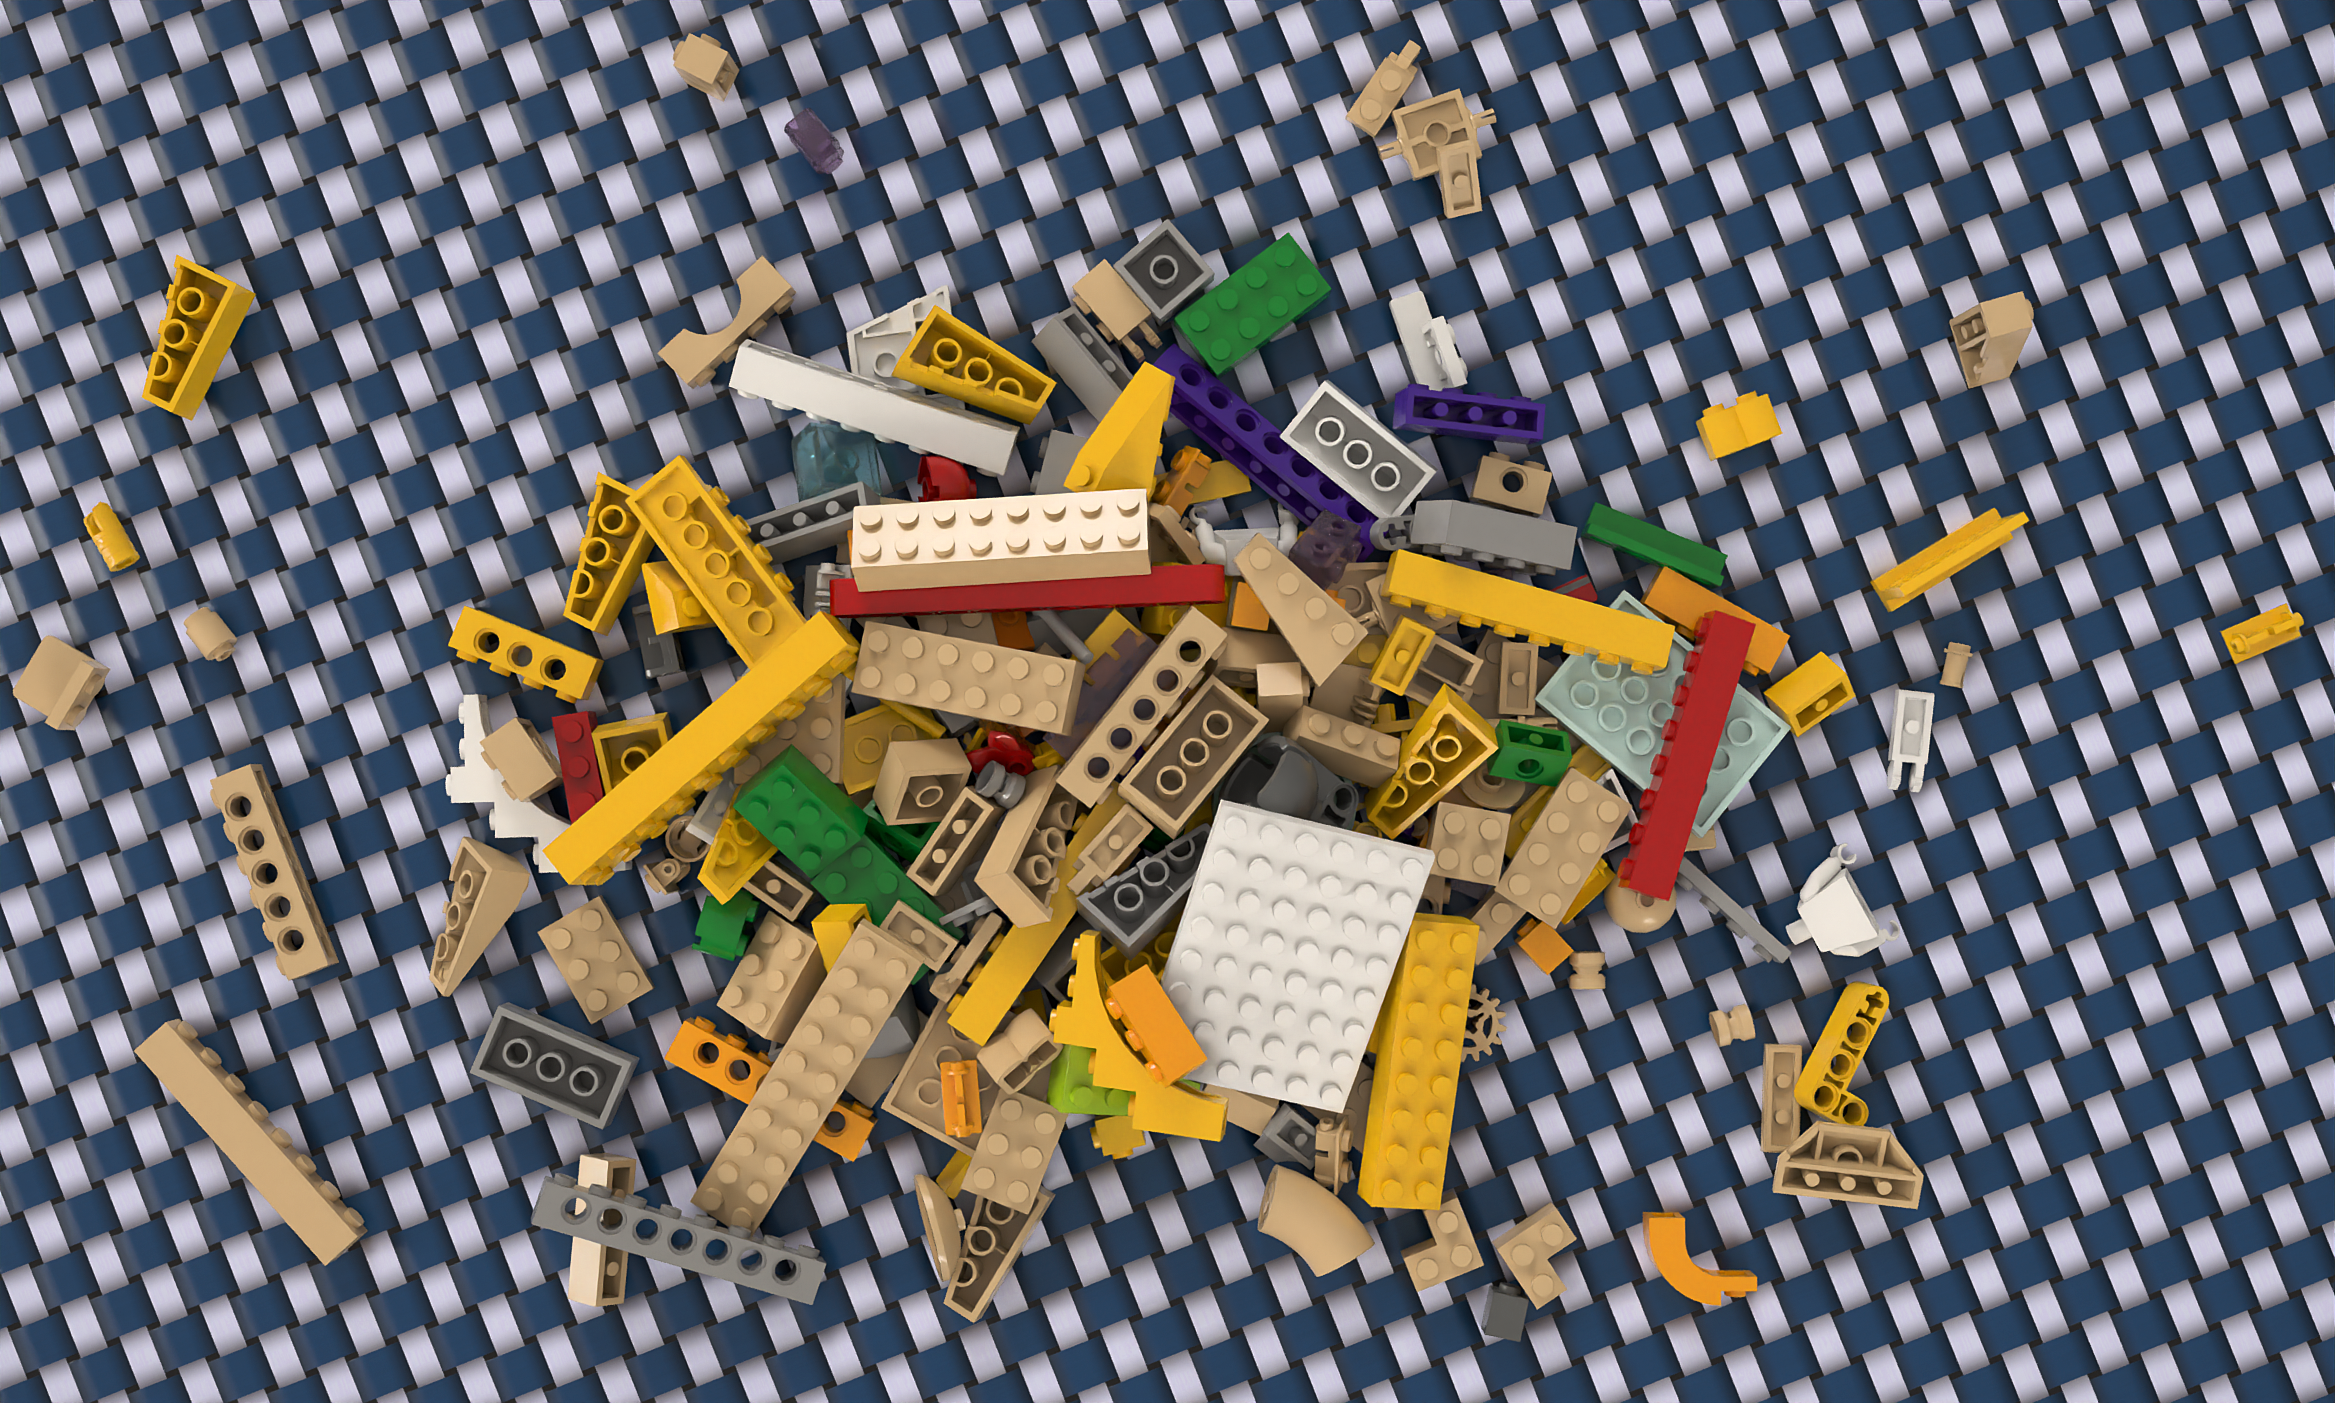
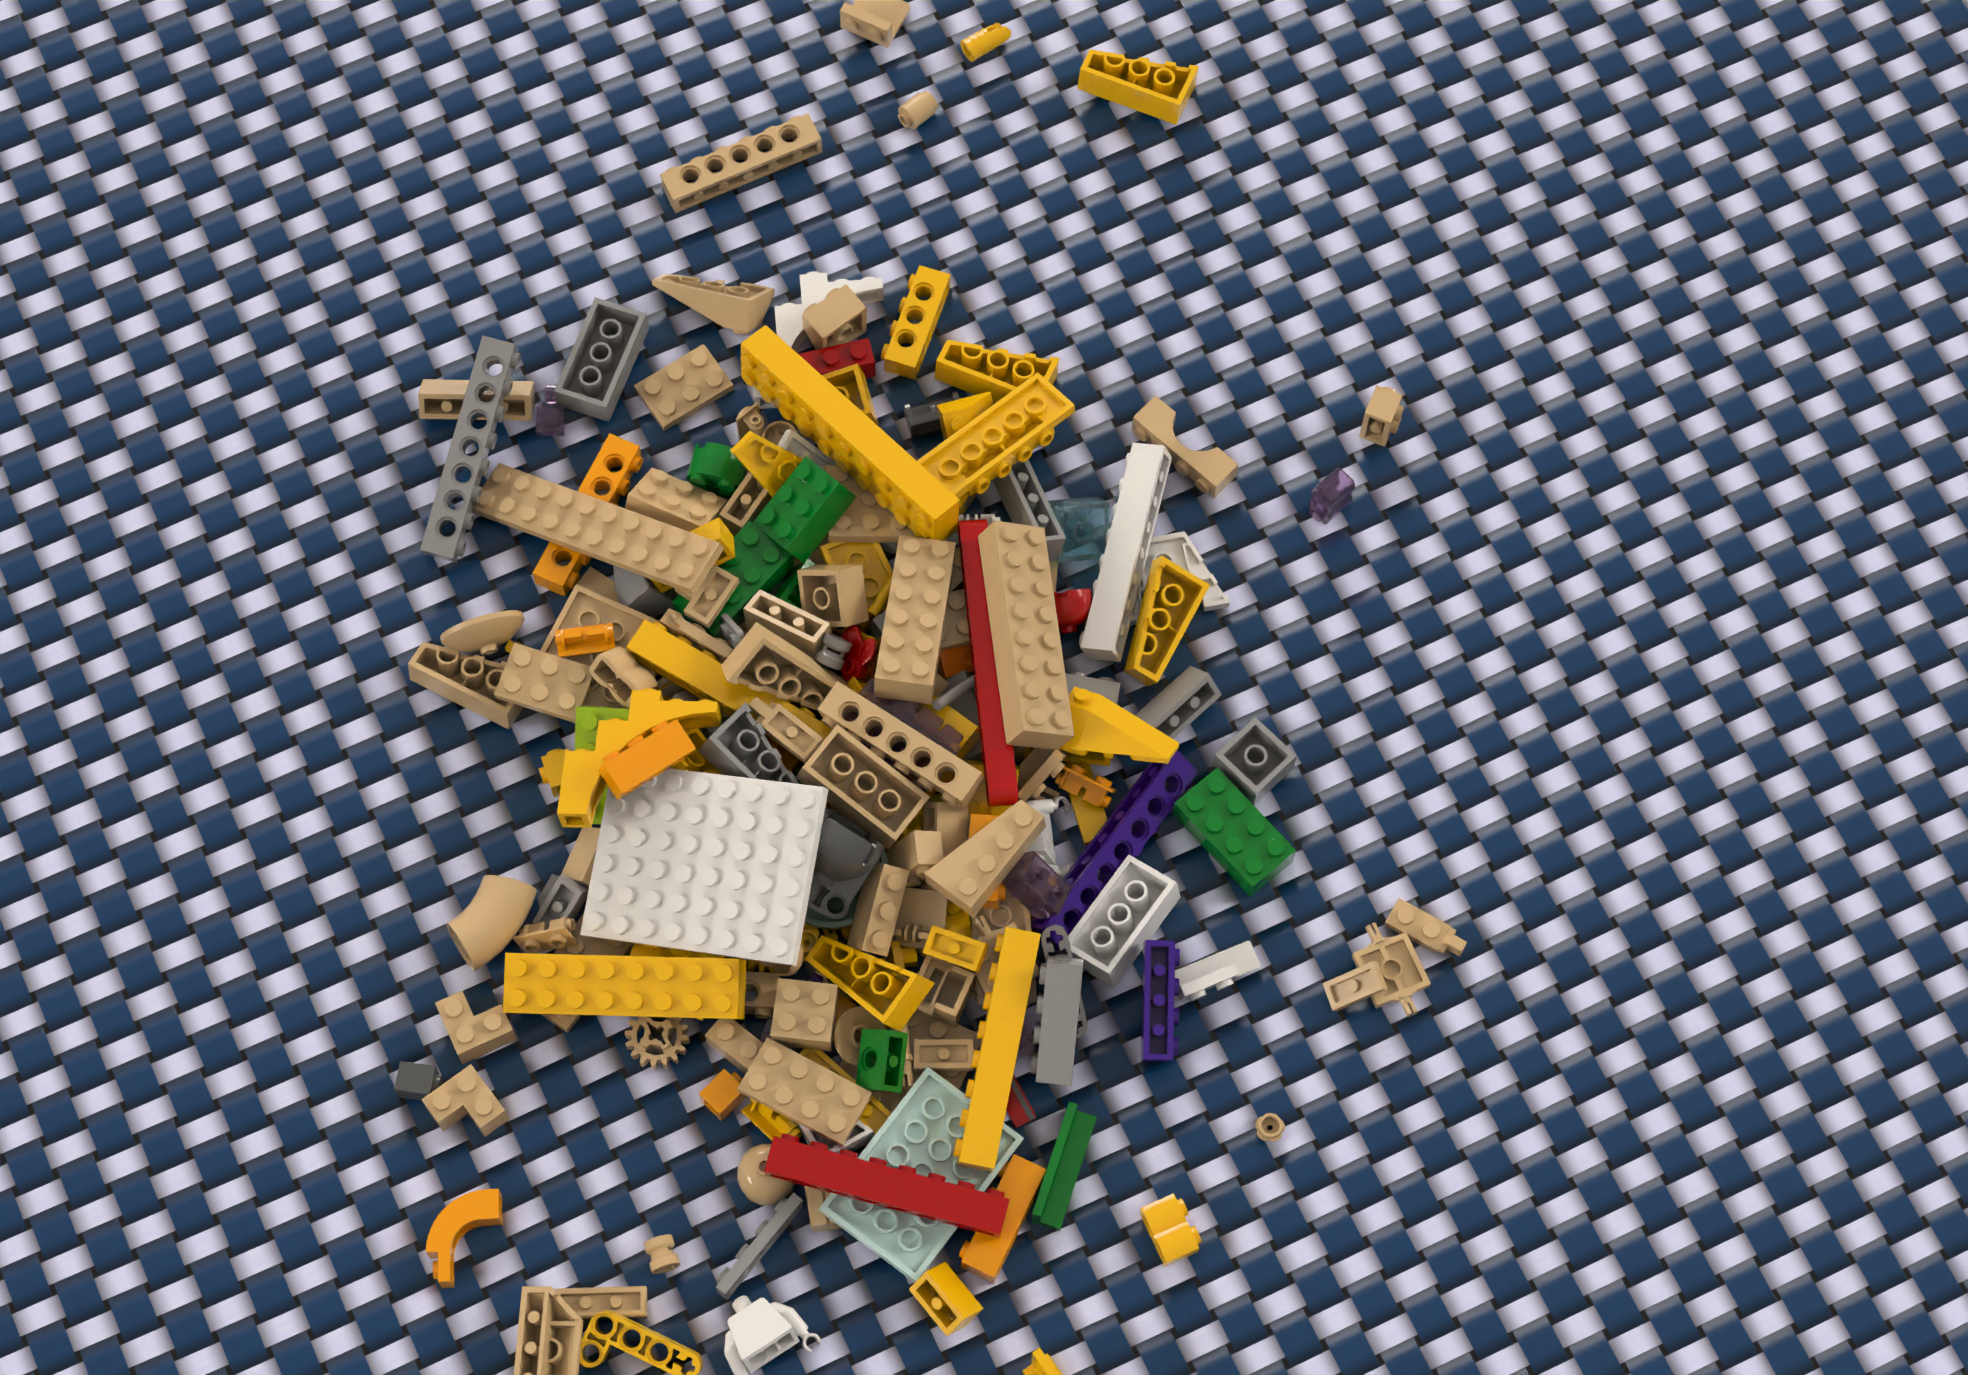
camera: 85 degrees right, 20 degrees down
tan brick [134,1019,368,1266] -> none
tan hinge [1072,259,1163,363] -> none
tan brick [1469,452,1553,518] -> none
tan wheel [1569,951,1606,989] -> none
none -> clear purple plate [536,385,566,436]
none -> tan plate [1255,1113,1285,1142]

